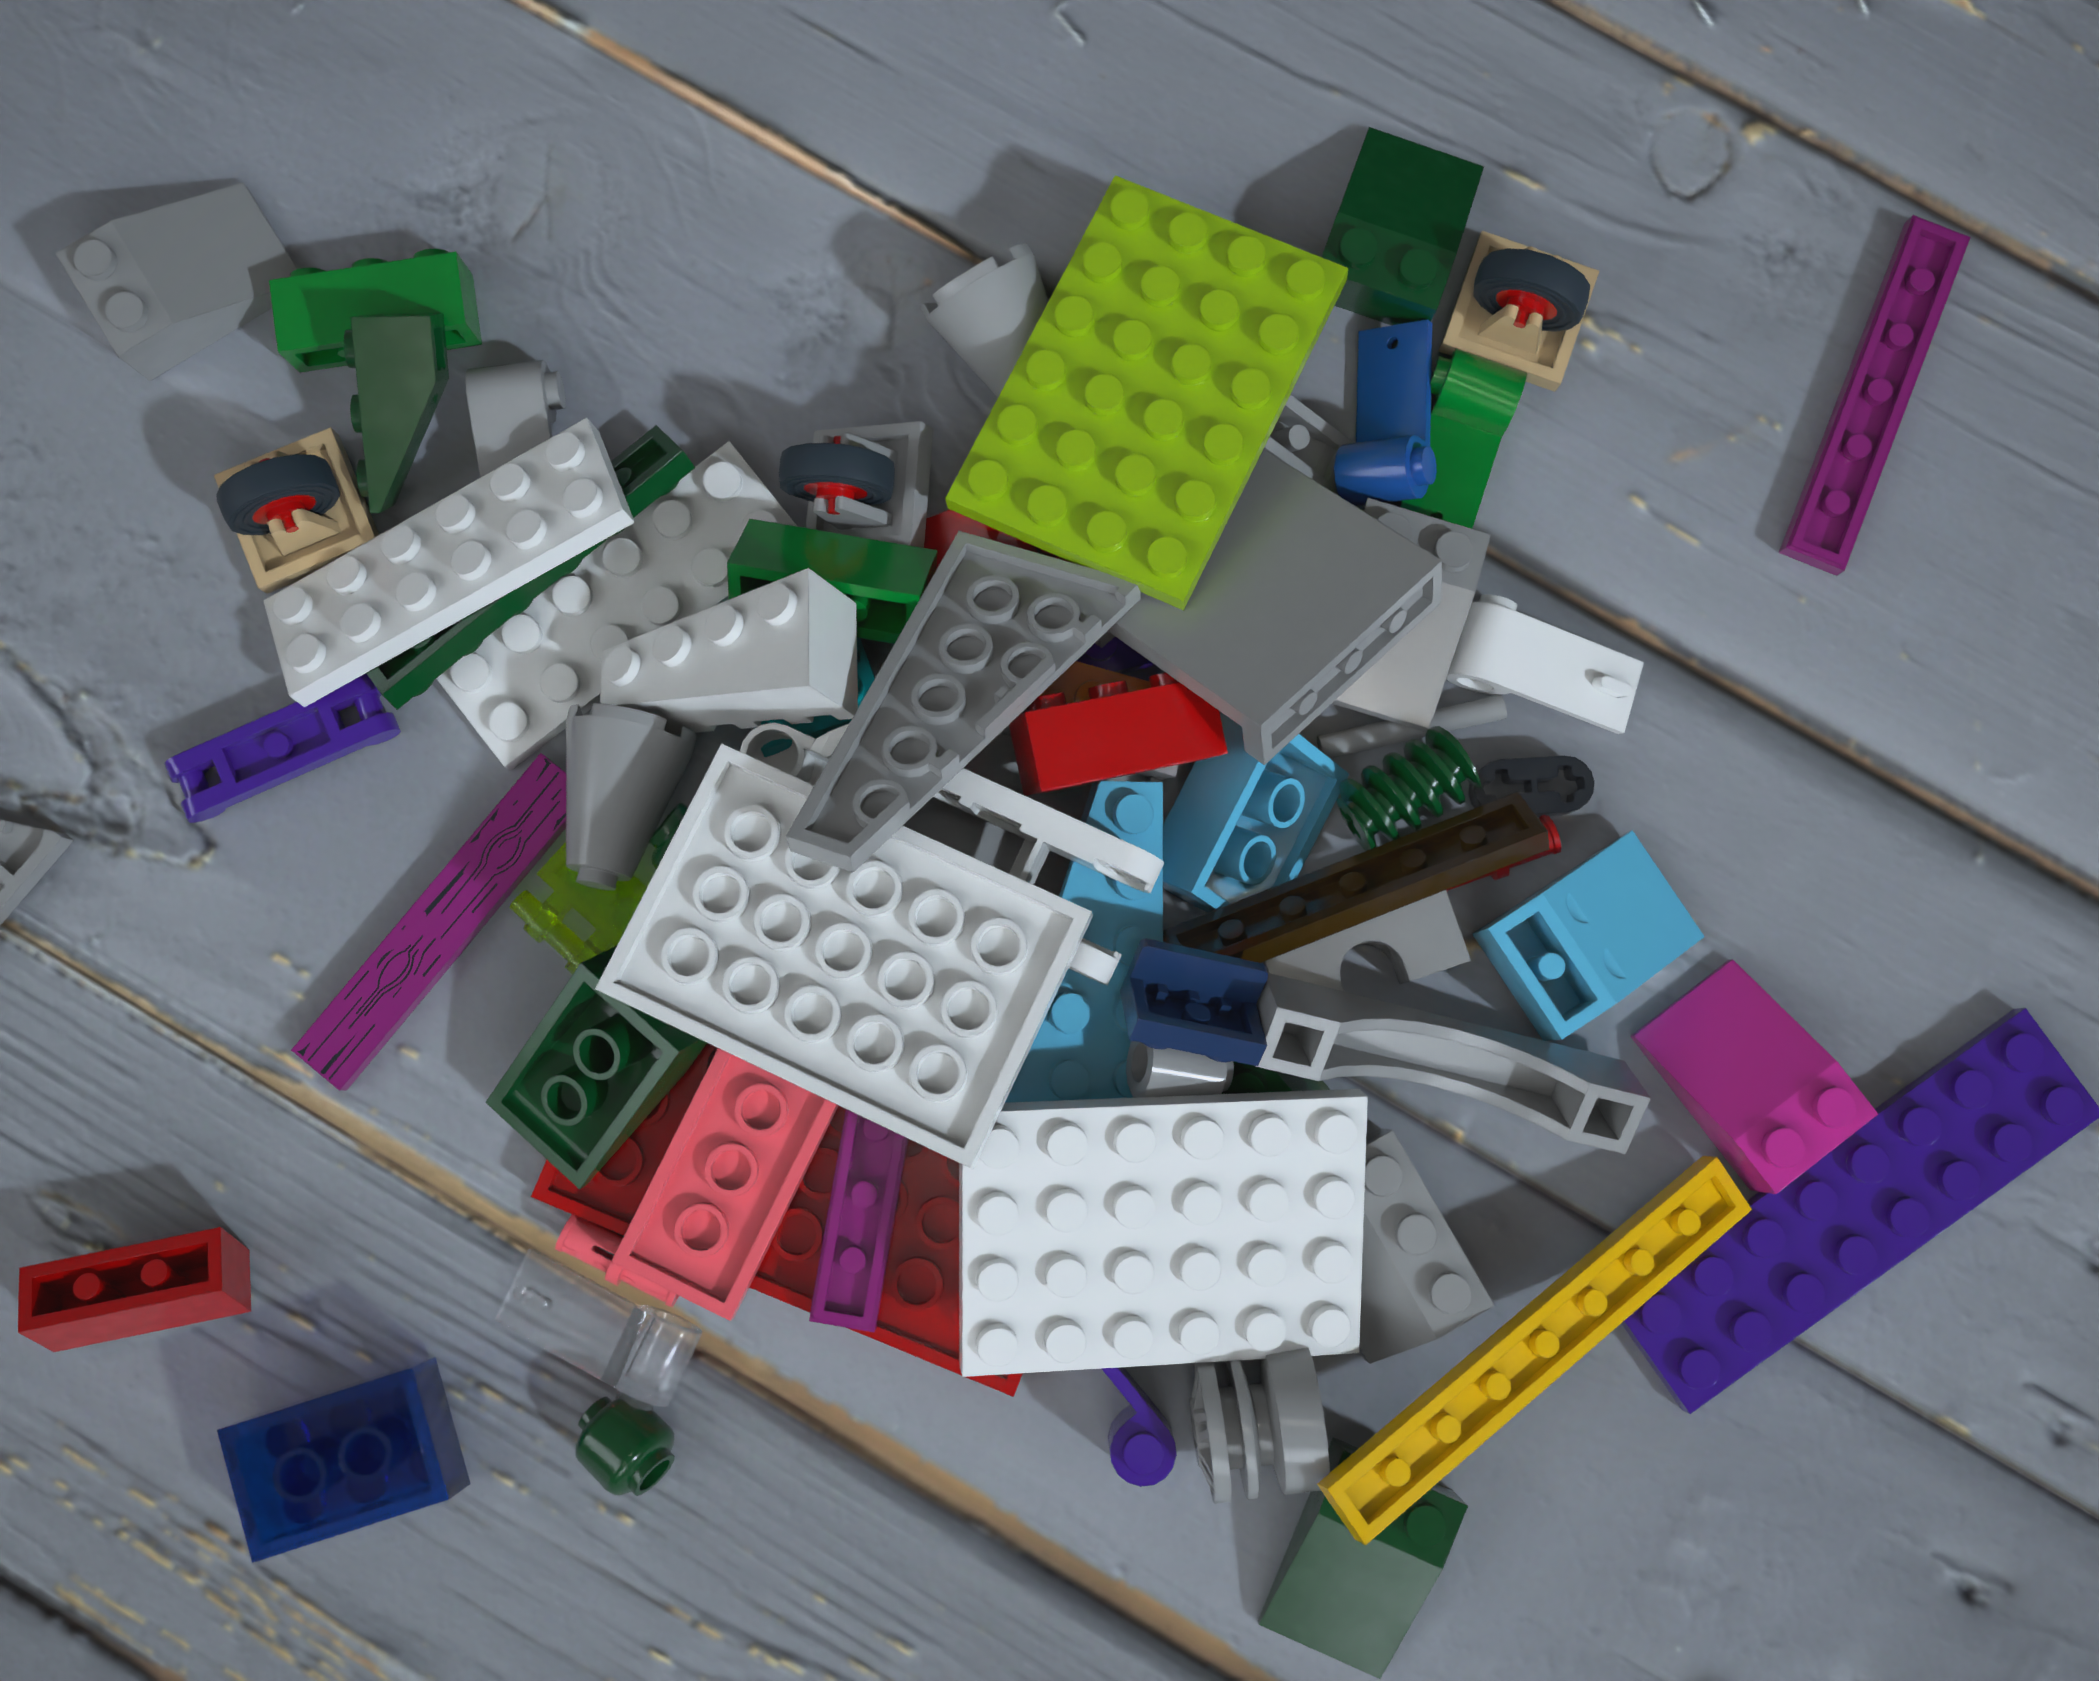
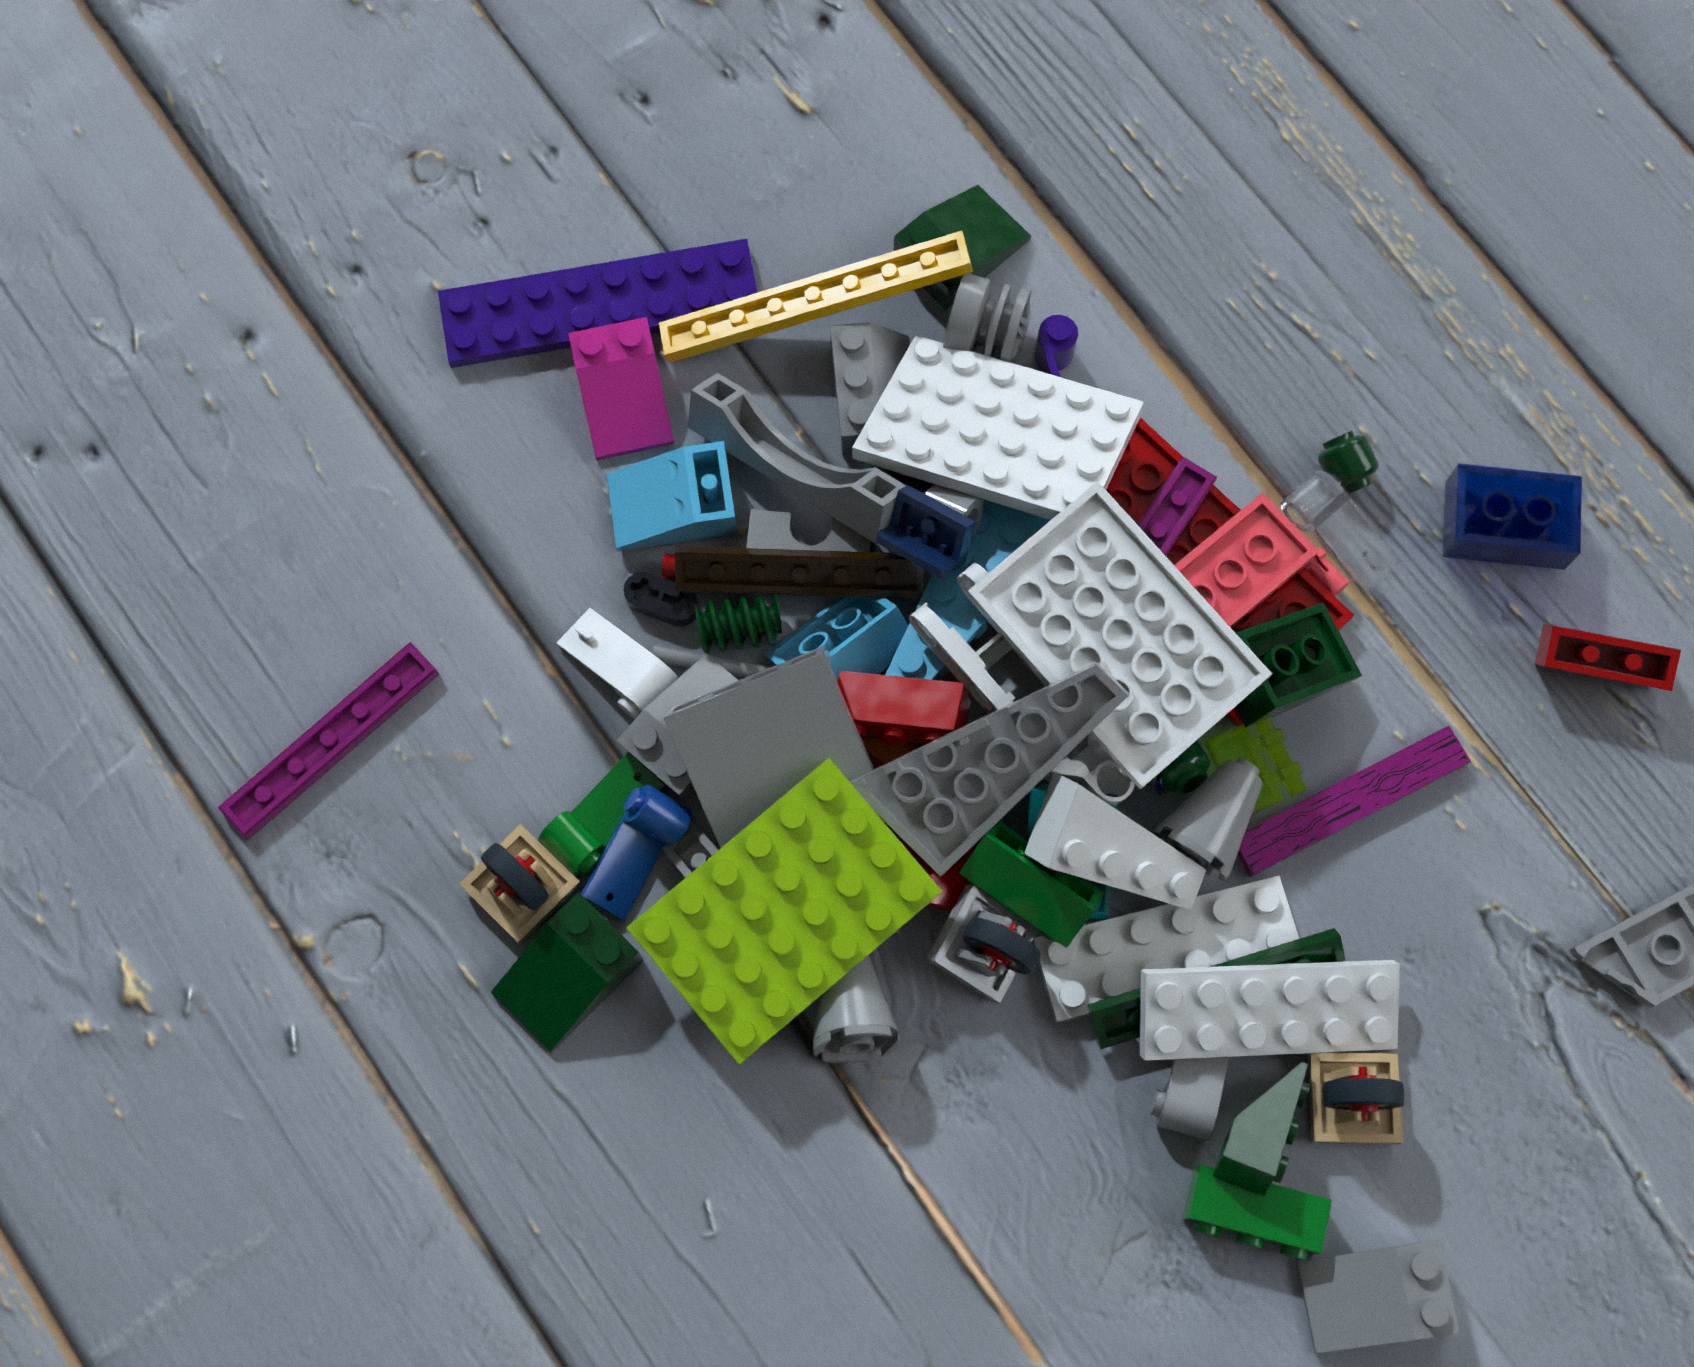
camera: 155 degrees left, 10 degrees down
dark purple plate [164,673,401,823] -> none

